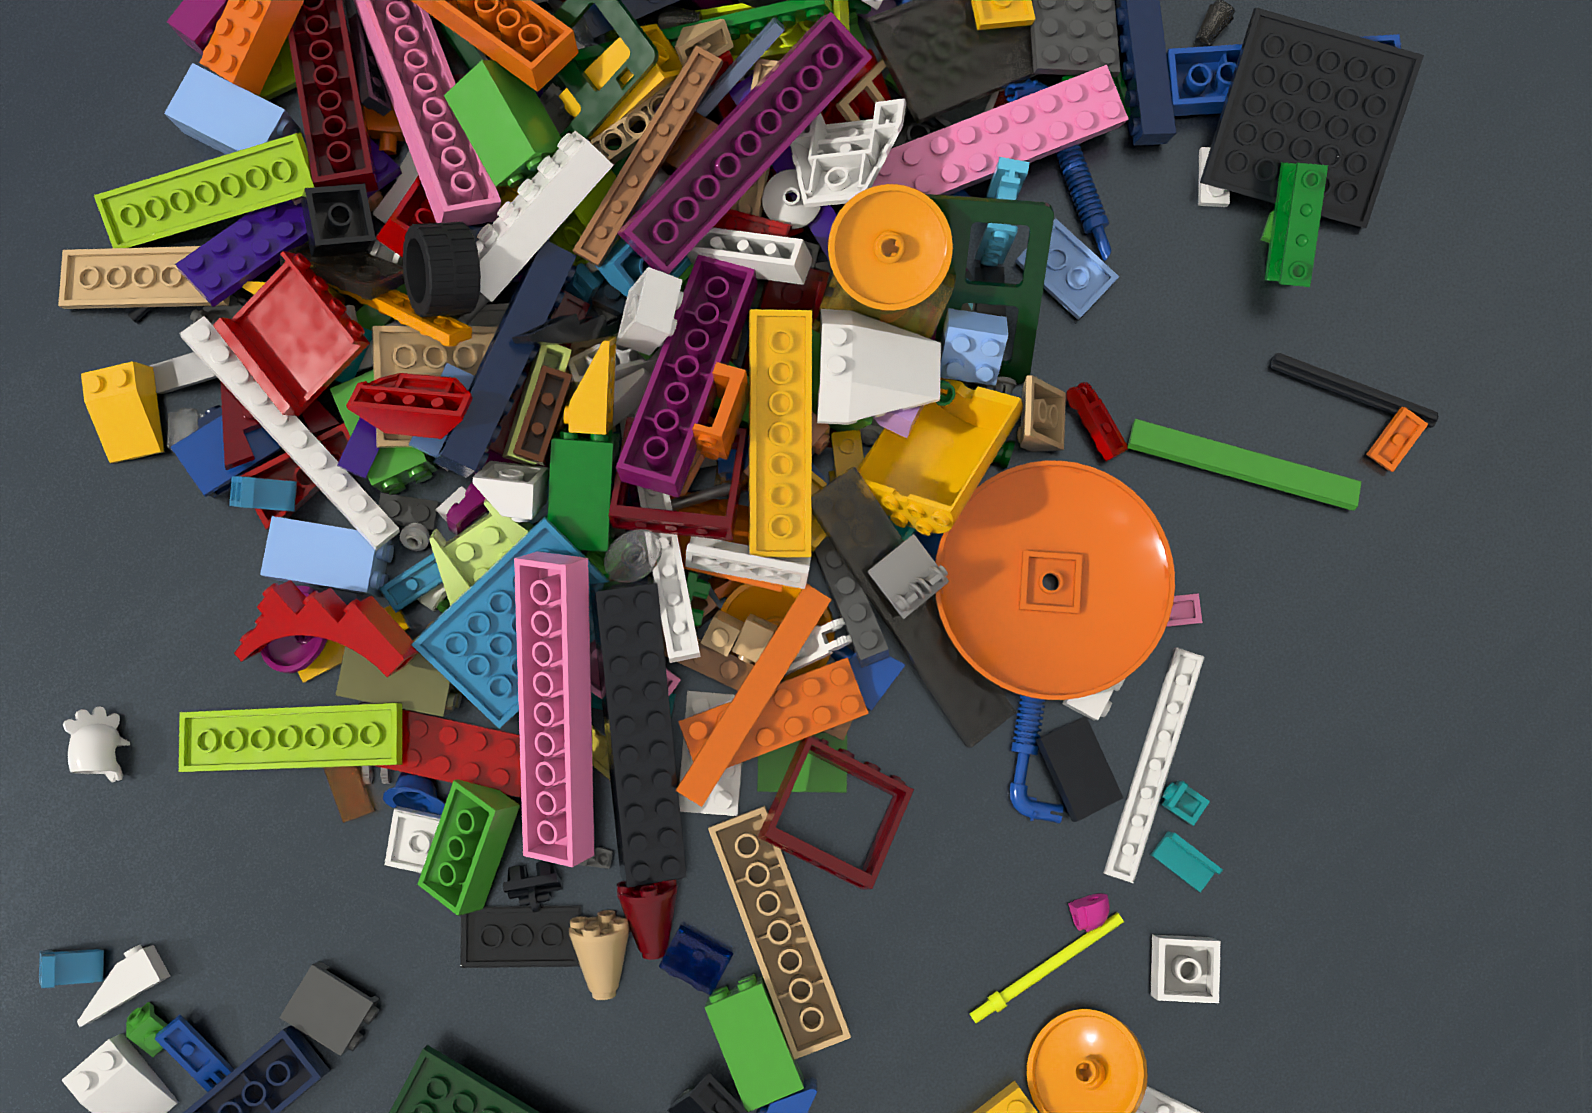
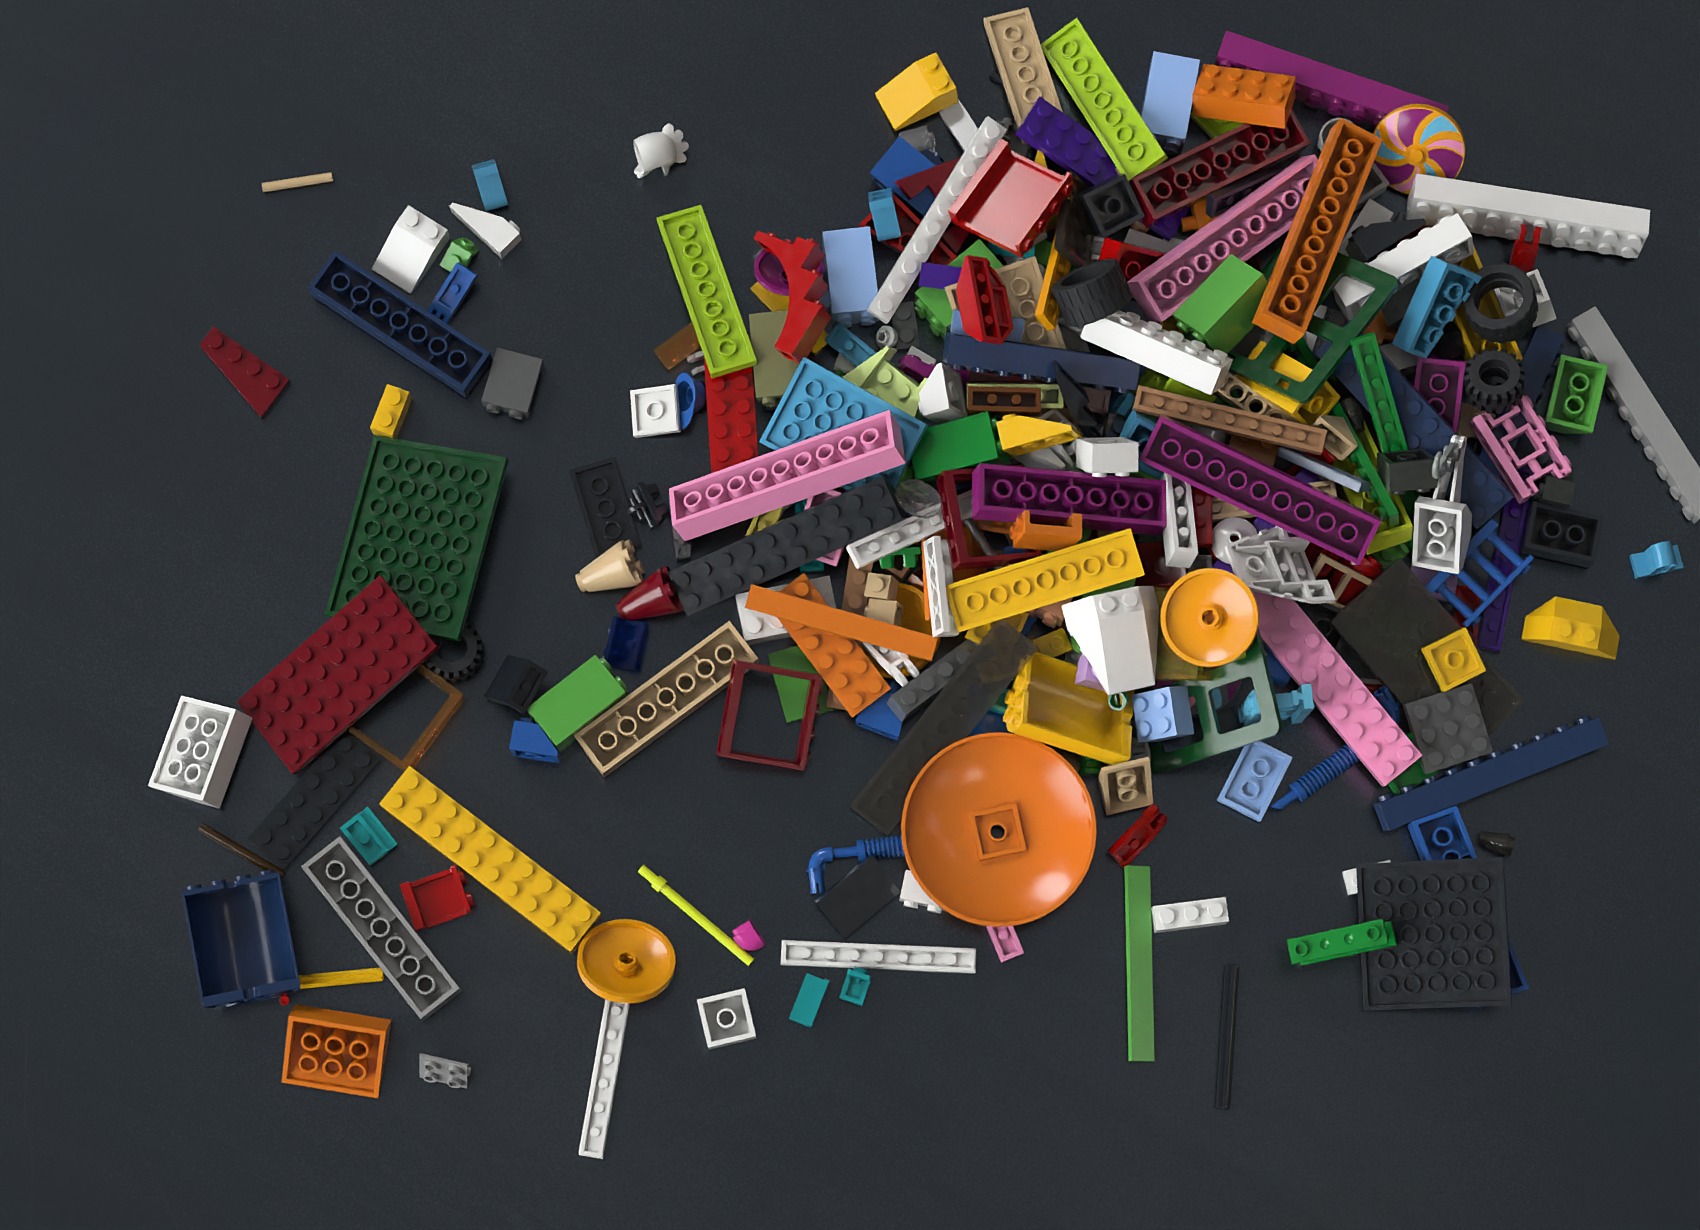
camera: 70 degrees right, 5 degrees down
bright green slope [417,779,520,916] -> none
light grey hinge [867,534,949,619] -> none
orange plate [1366,407,1428,472] -> none
none -> white brick [1151,897,1229,933]

